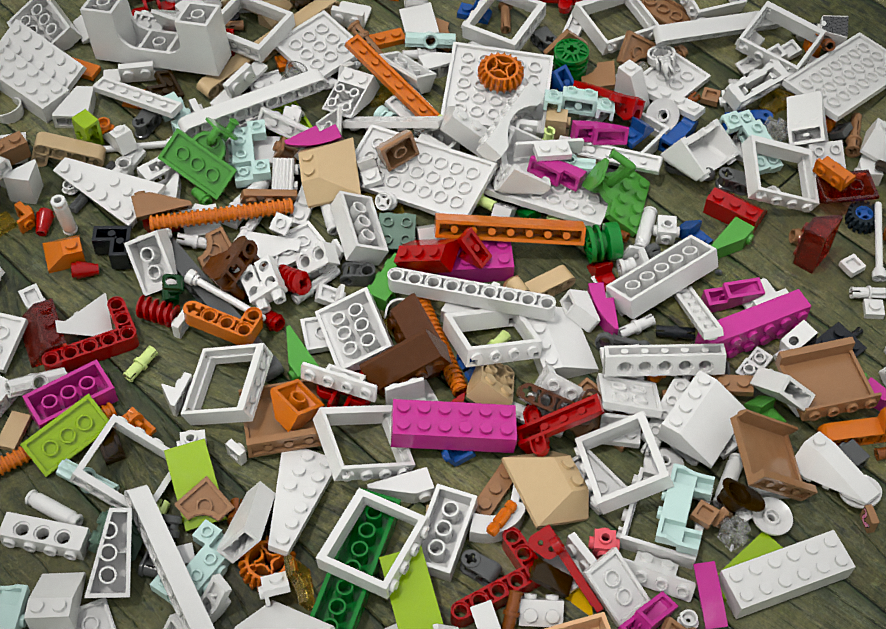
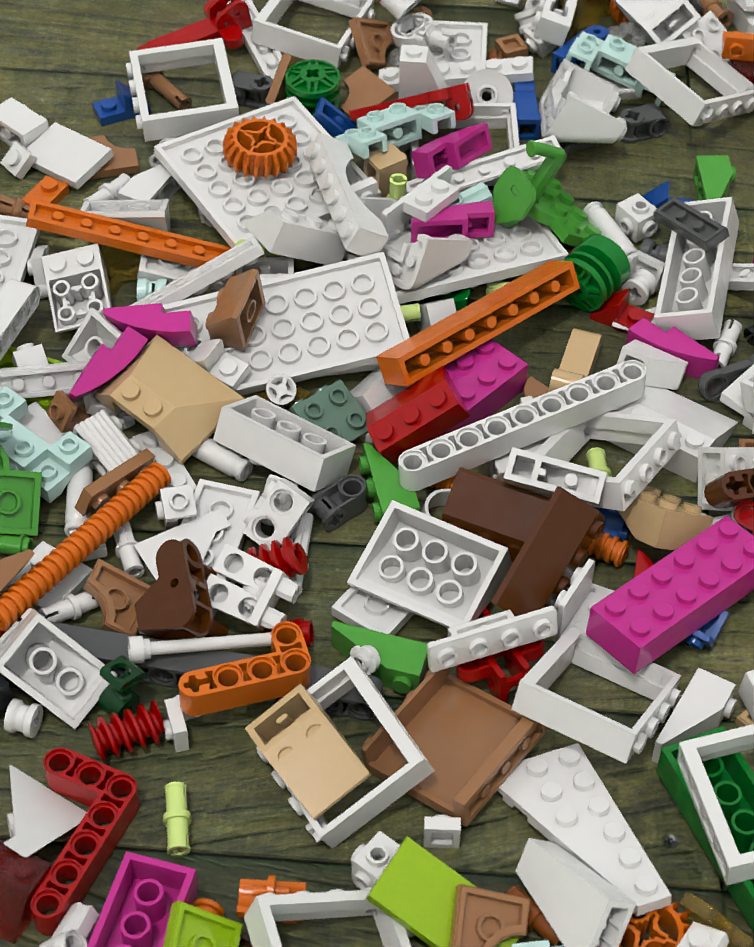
camera: 40 degrees left, 5 degrees down
white slope [161,372,193,417] -> none
orange slope [270,379,325,432] -> none
white bracket [314,283,346,306] -> none
light aqua piece [405,31,456,49] -> none
red slope [456,227,492,269] -> none
blue slope [626,116,654,149] -> none
red slope [703,187,768,233] -> none
none -> white plate [0,141,37,180]
none -> white wheel [4,698,43,738]
none -> dark pink slope [103,303,198,347]
none -> tan slope [245,683,371,820]
none -> white plate [350,645,380,675]
none -> white slope [503,447,607,504]
none -> dark grey tile [653,197,730,252]

